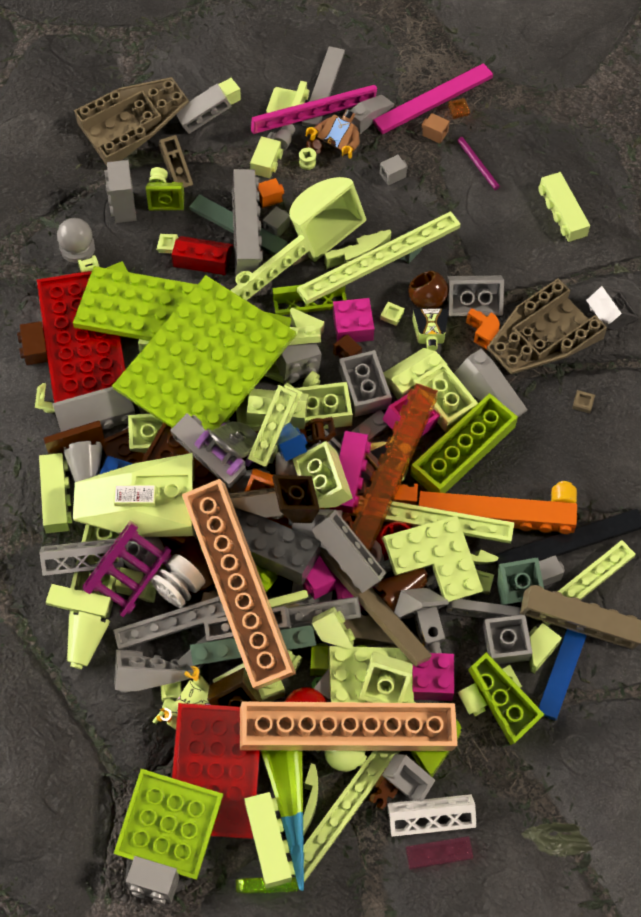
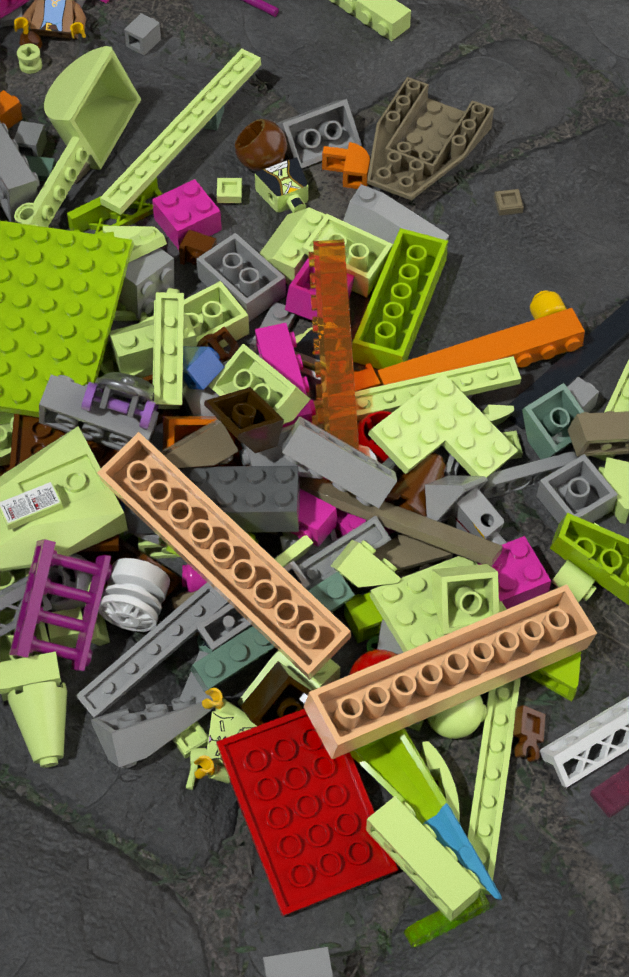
camera: 25 degrees left, 5 degrees down
lime plate [113,769,224,880] -> none
yellowish green slope [324,230,391,269] -> none
light grey panel [382,754,435,801] -> none
flat silver slope [586,286,638,330] -> none

